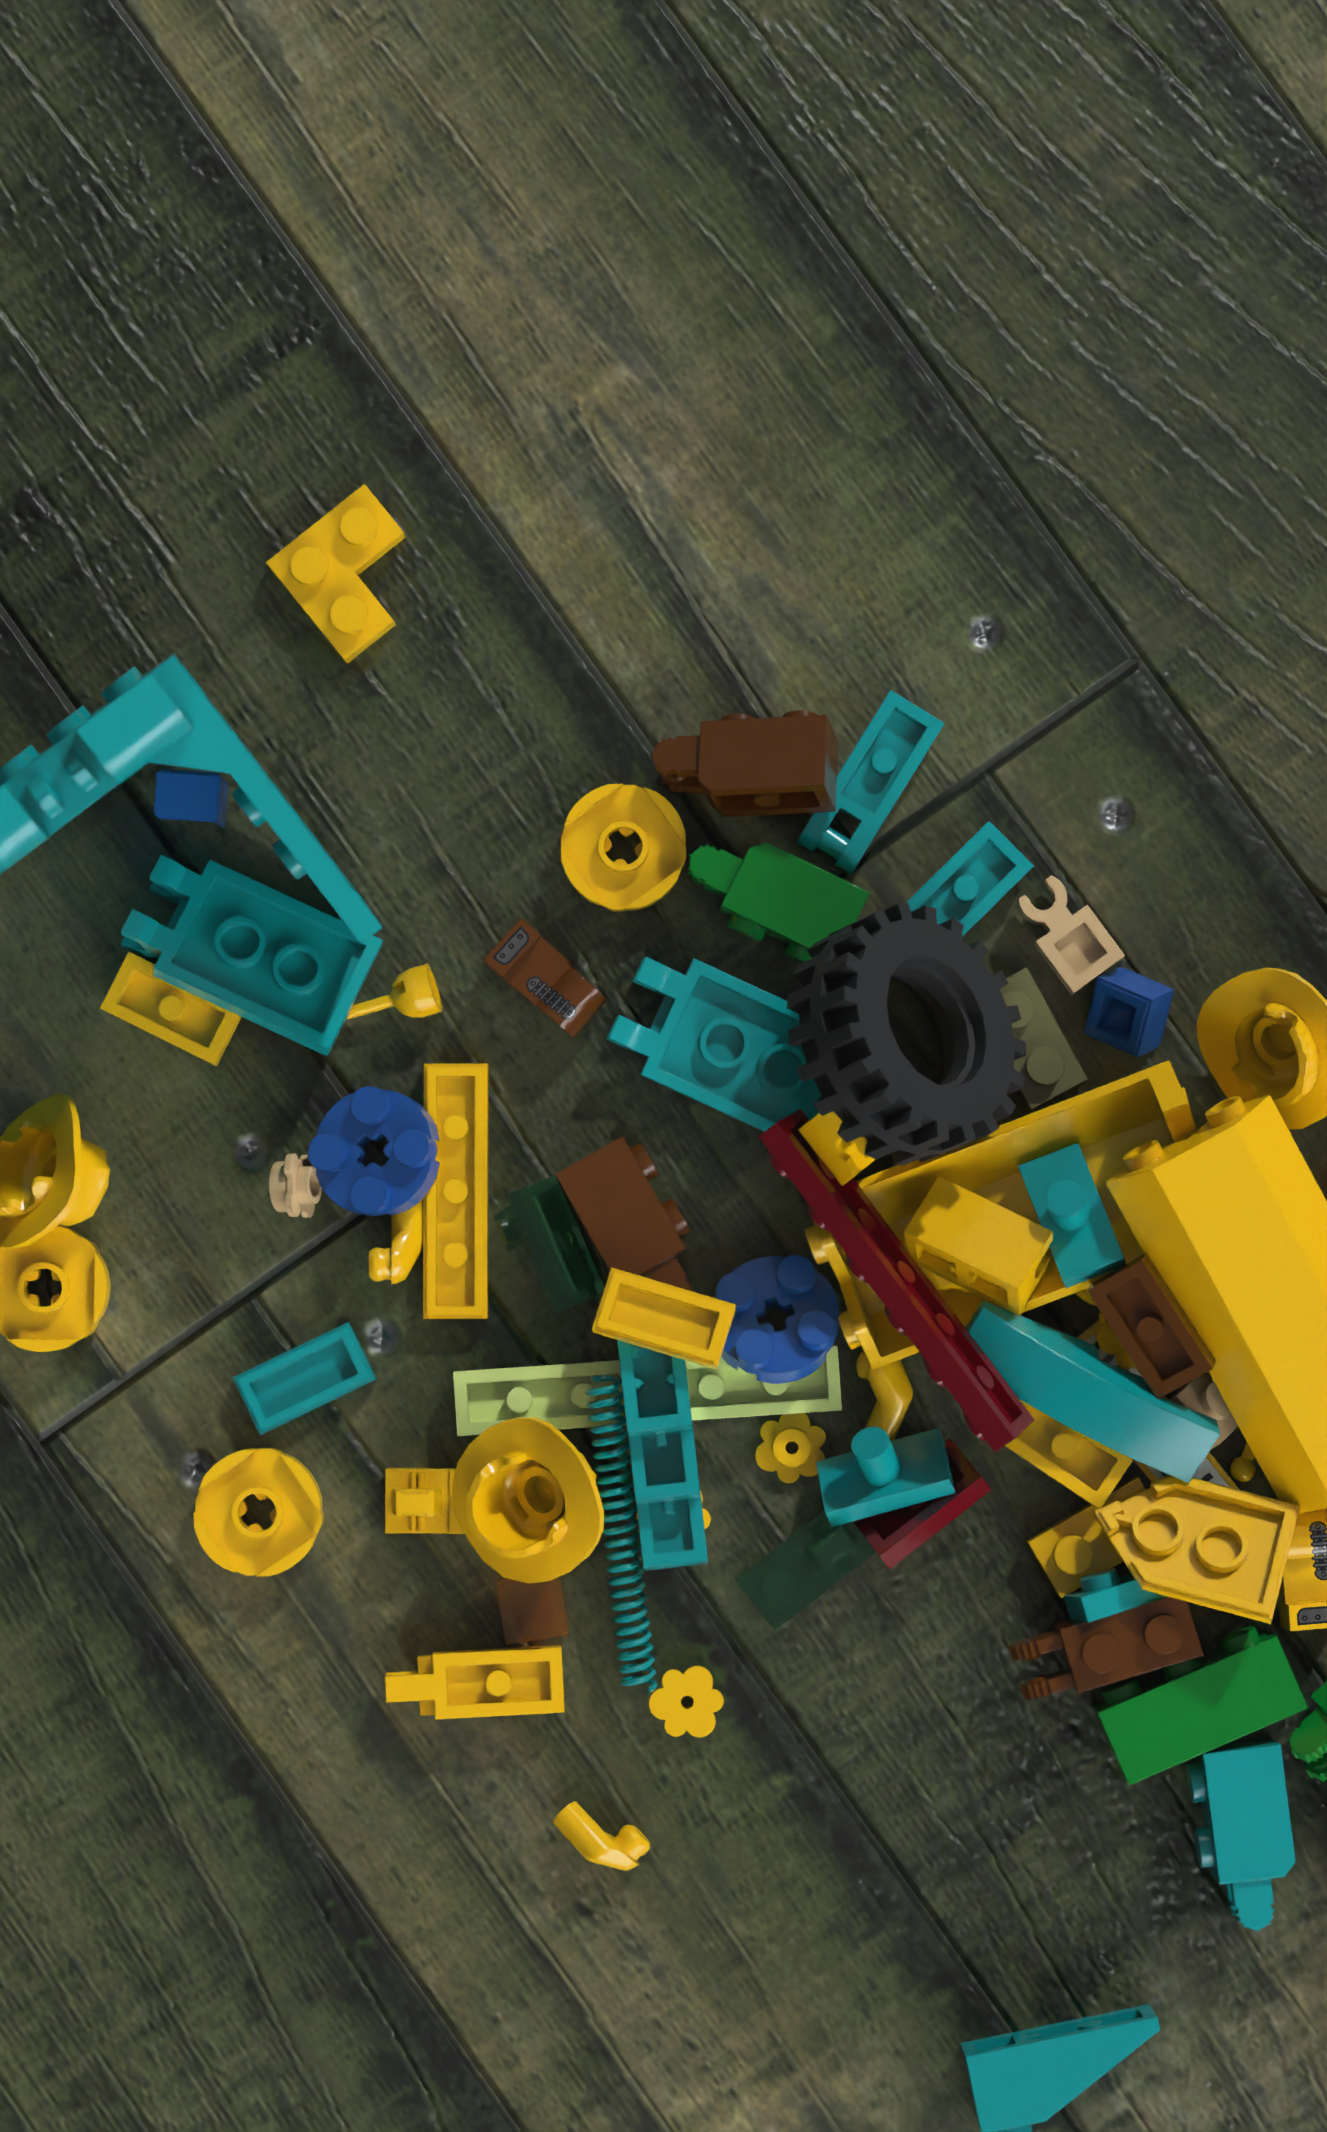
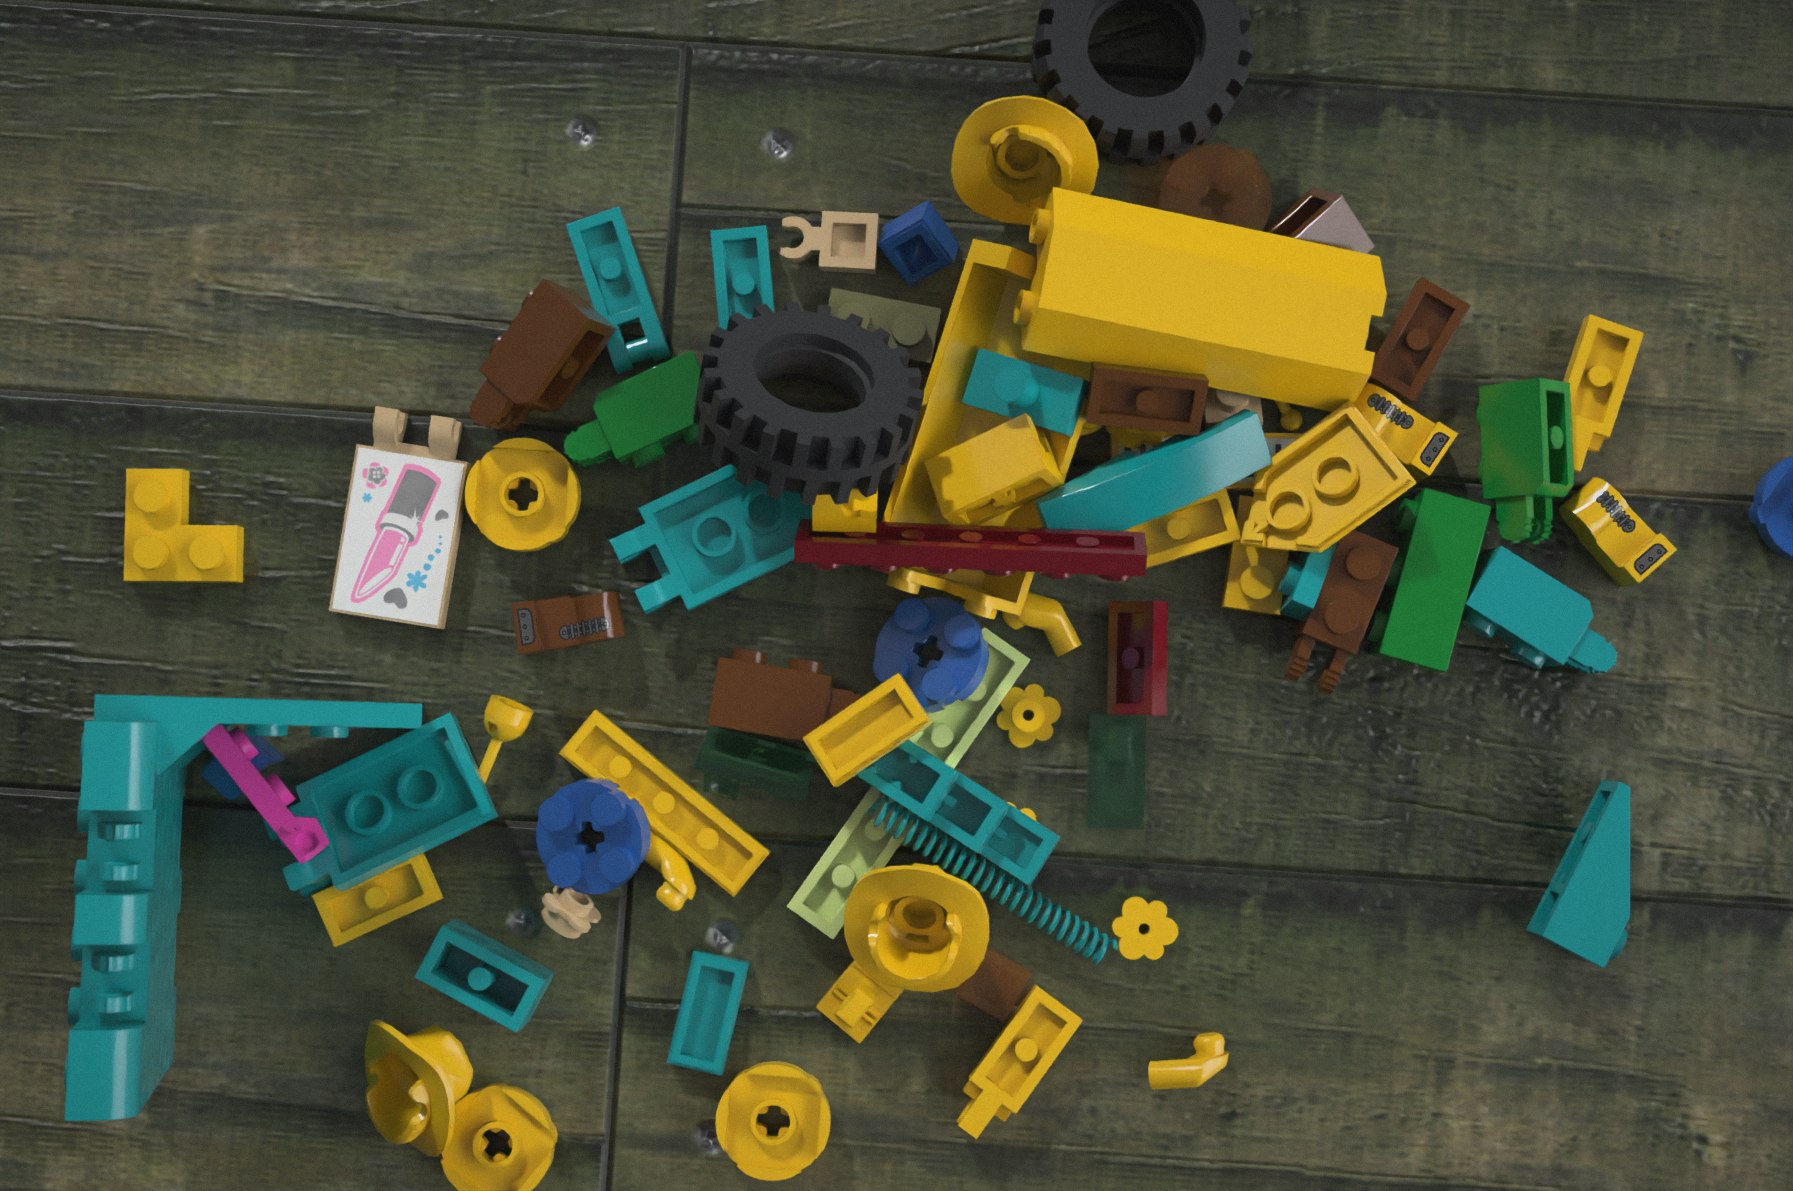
camera: 50 degrees left, 0 degrees up
teal tile [816,1427,955,1527] -> none
none -> dark pink hinge [202,723,330,865]
none -> tile [329,406,472,629]
none -> teal brick [414,919,556,1033]

